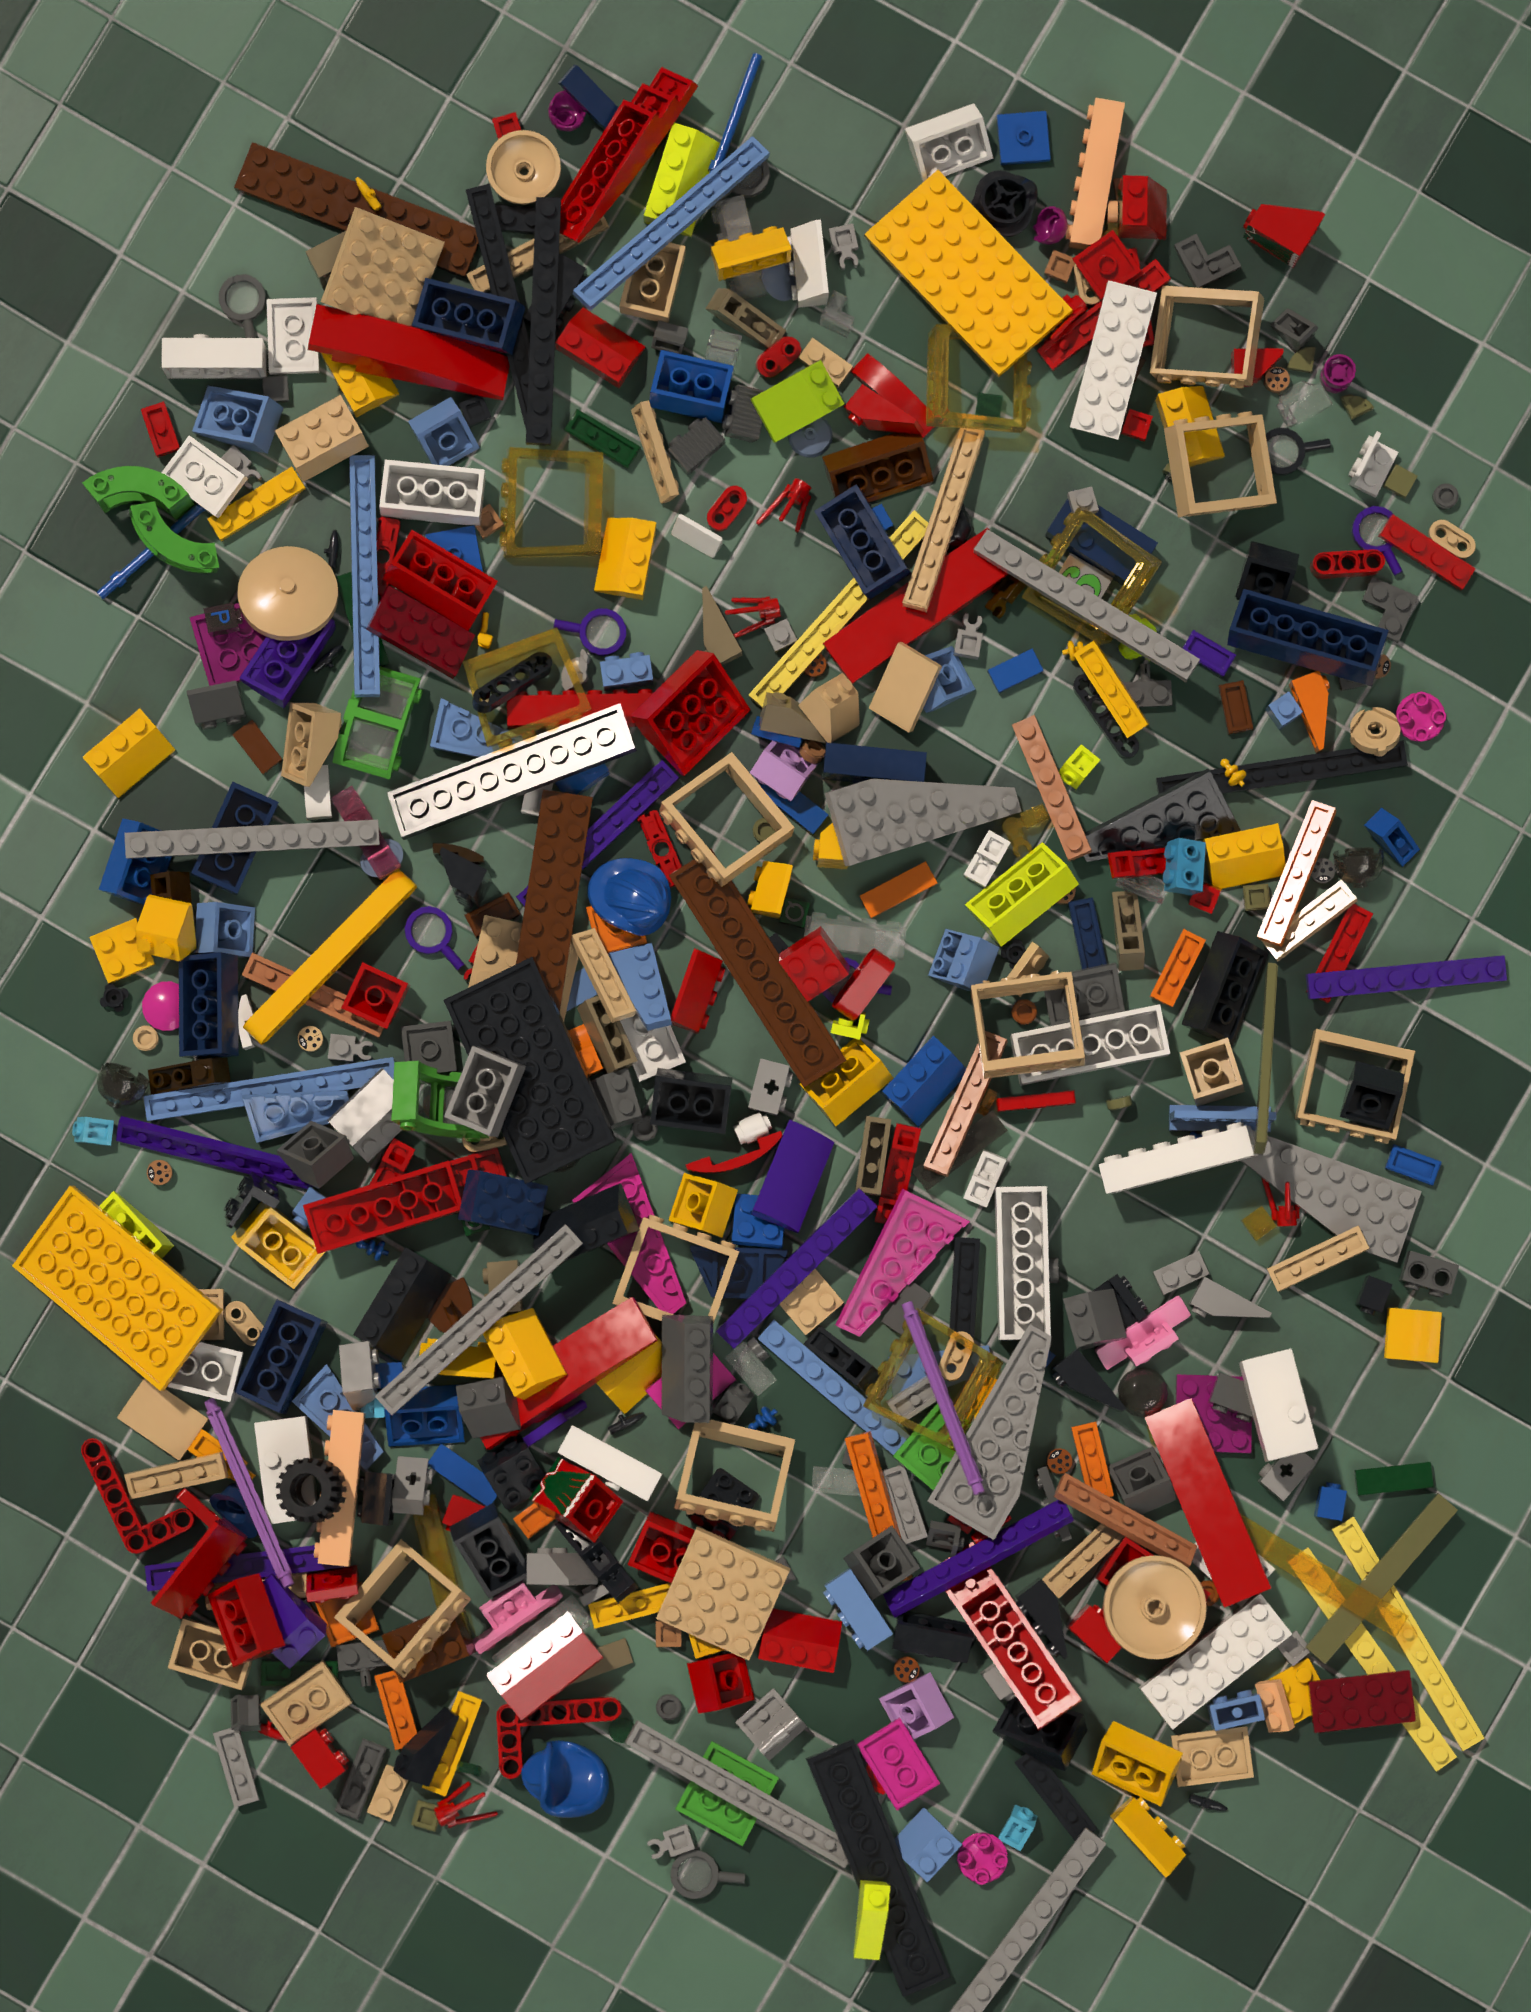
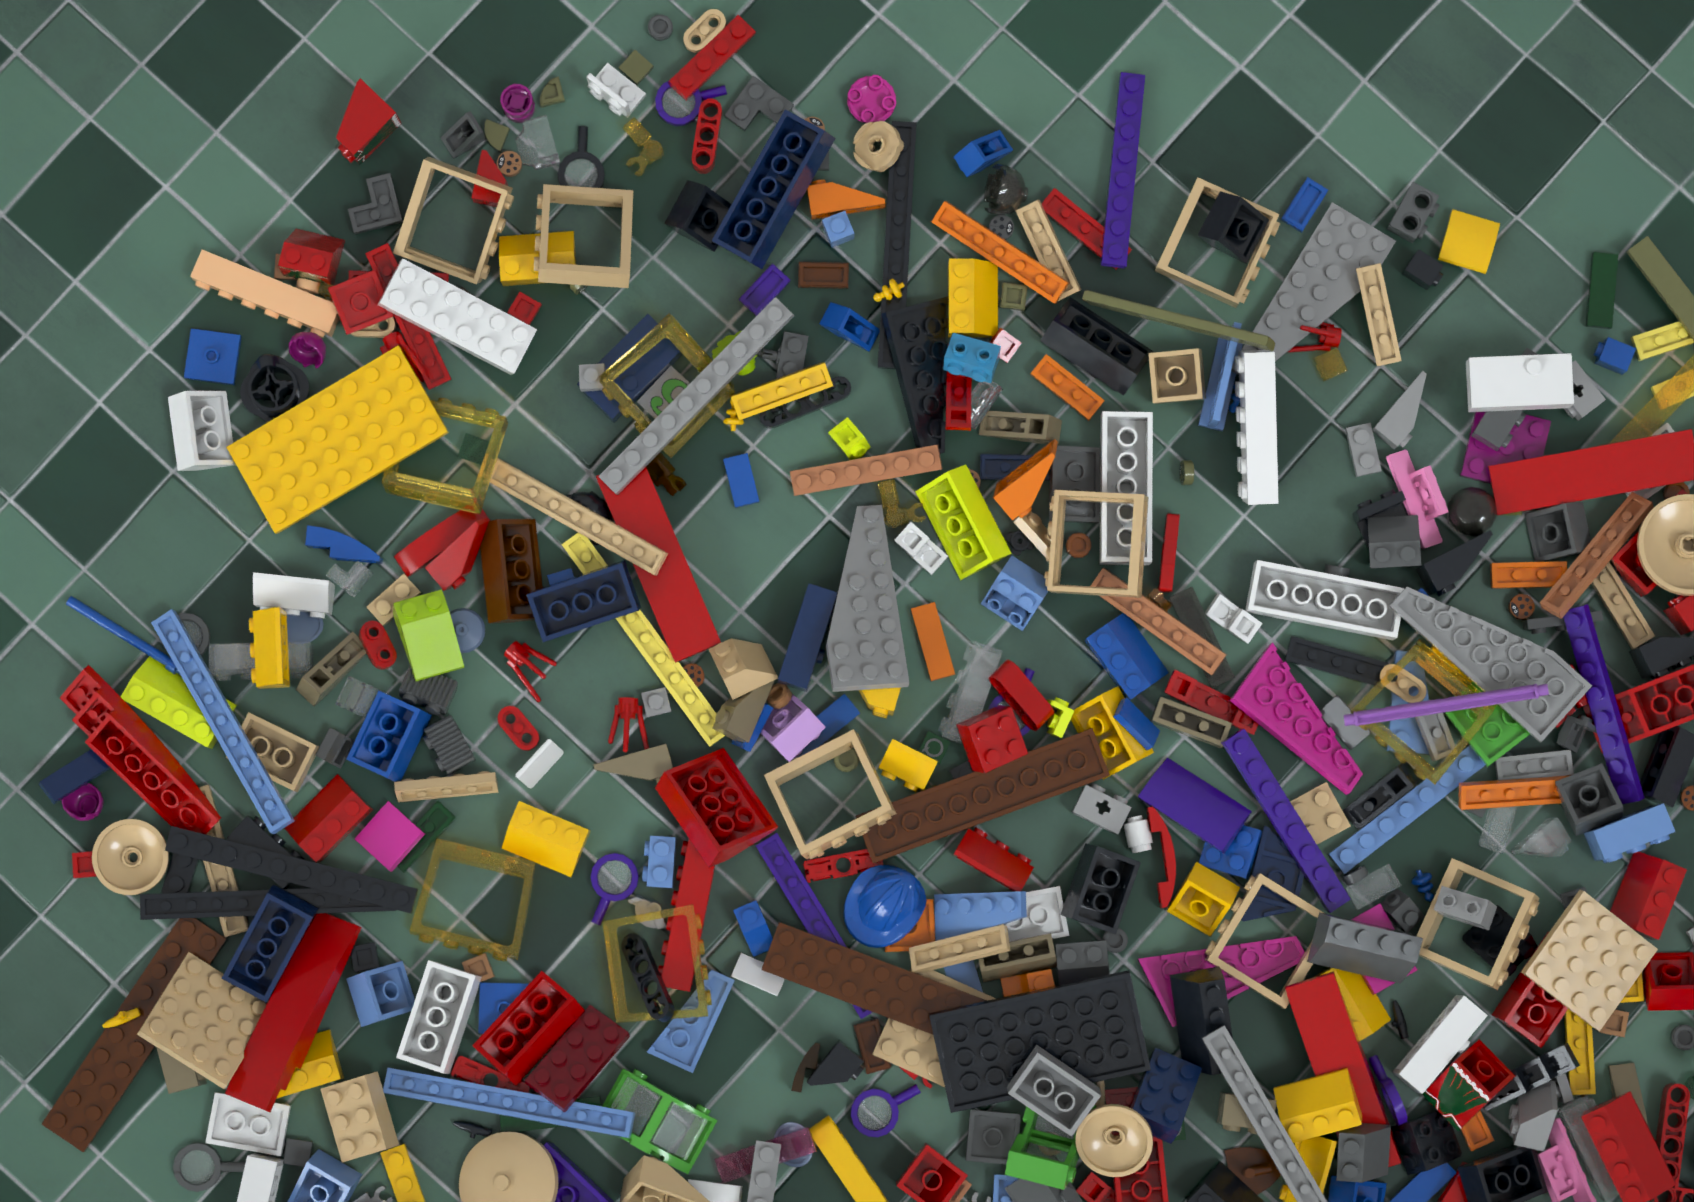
camera: 75 degrees left, 0 degrees up
black helmet [311,644,343,674] -> none
plate [387,703,637,840] -> none
yellow hand [477,612,493,649] -> none
light grey plate [829,224,858,270] -> none
tan tile [869,642,942,733] -> none
medium blue slope [924,646,976,713] -> none
light grey plate [953,613,983,660] -> none
medium nougat plate [1044,250,1075,284] -> none
none -> blue slope [305,525,383,564]
none -> dark pink tile [355,801,425,872]
none -> clear yellow bar [623,117,664,177]
none -> blue slope [819,302,880,352]
none -> orange slope [993,439,1058,521]
none -> tan dish [1075,1104,1153,1177]
none -> blue tile [1113,697,1160,750]
none -> light grey brick [1434,886,1497,930]
none -> clear slope [1510,817,1572,858]

